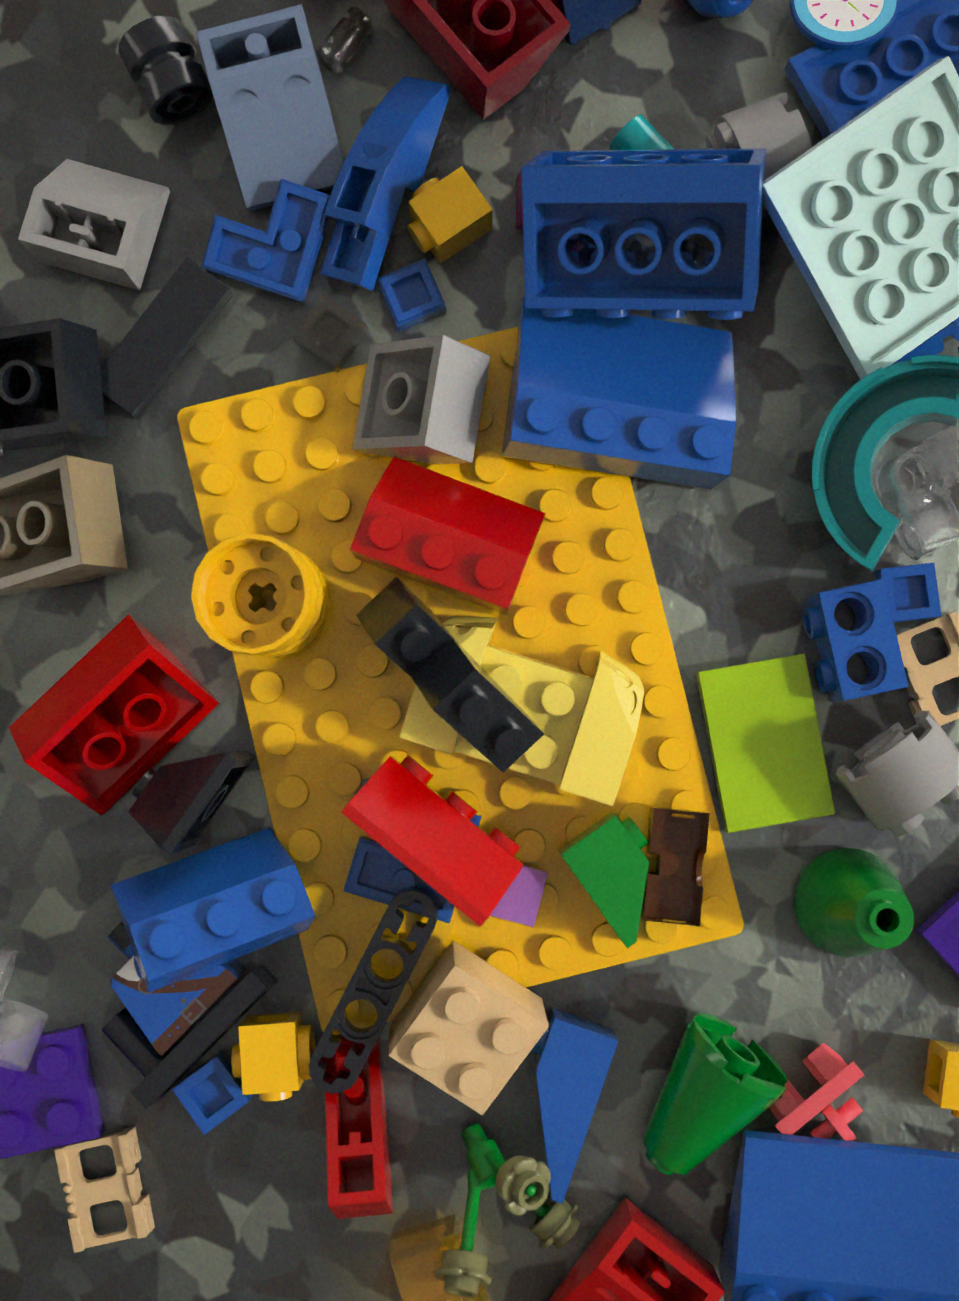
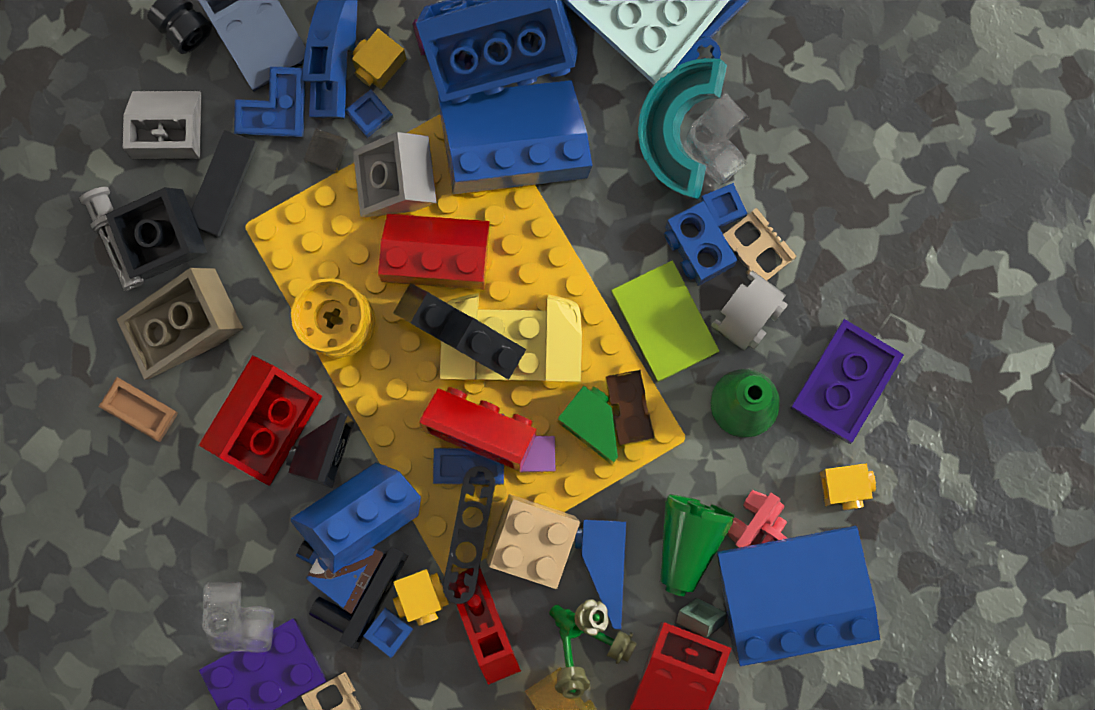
camera: 20 degrees left, 5 degrees down
none -> sand green plate [676,598,727,638]

